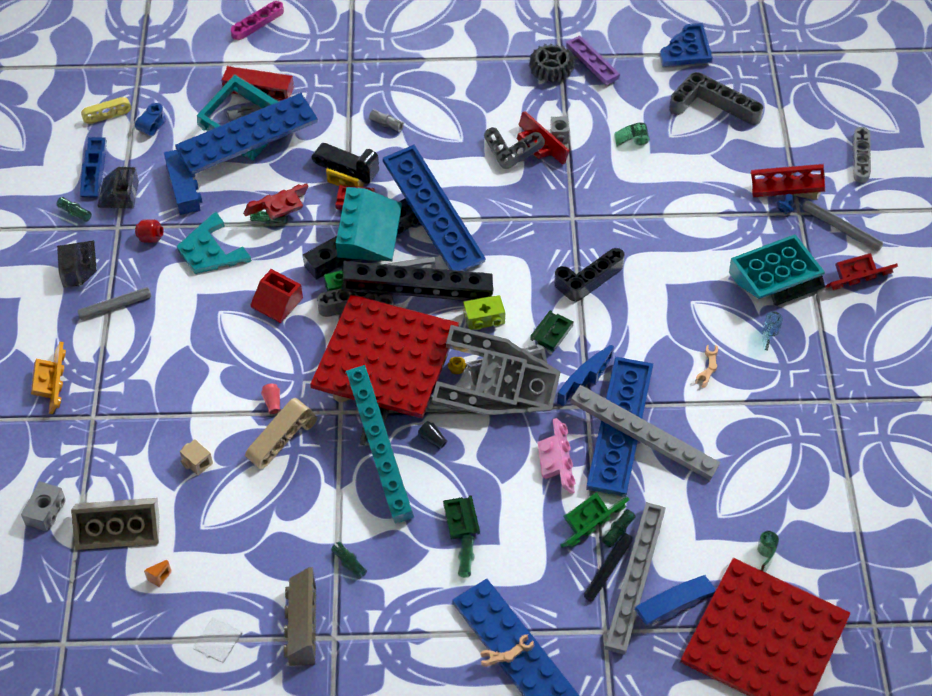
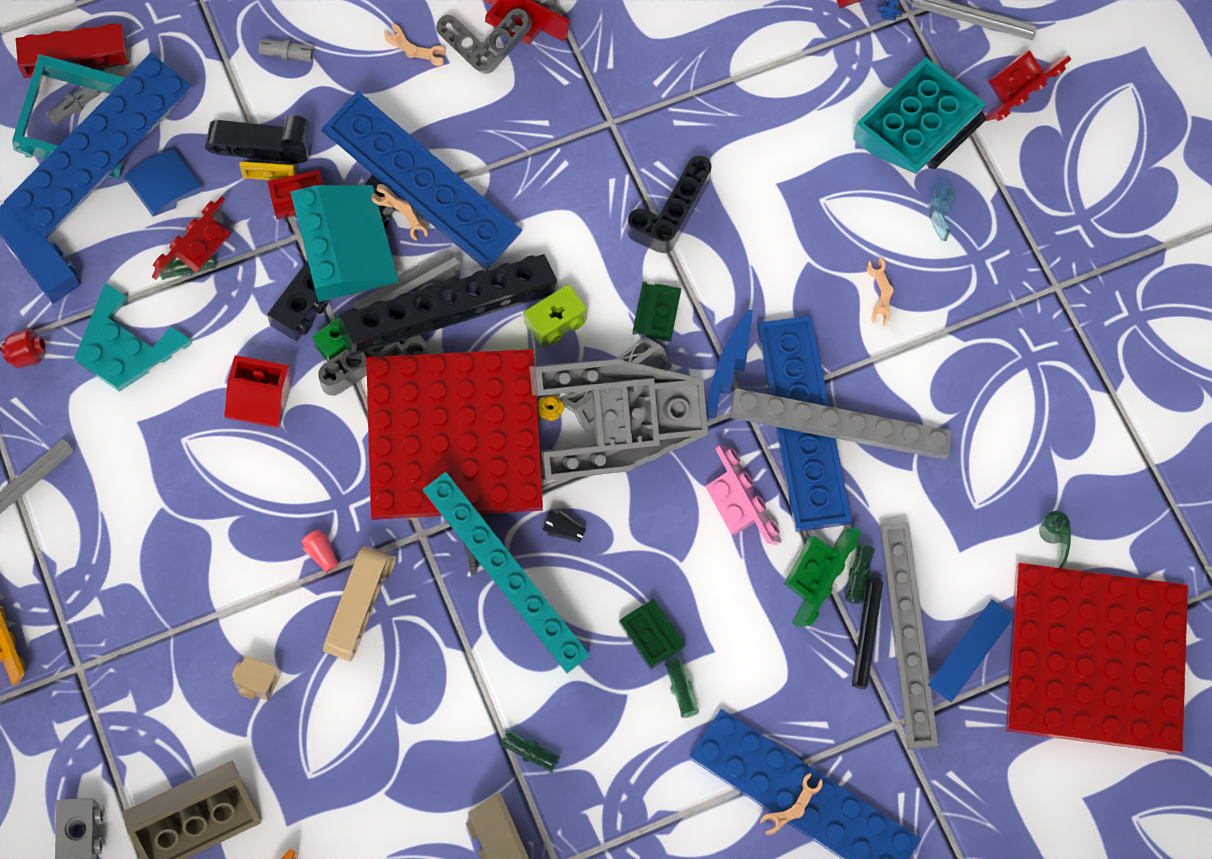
camera: 25 degrees left, 15 degrees up
none -> blue slope [124,148,202,217]
none -> light nougat piece [372,184,428,241]
none -> light nougat piece [384,24,446,66]

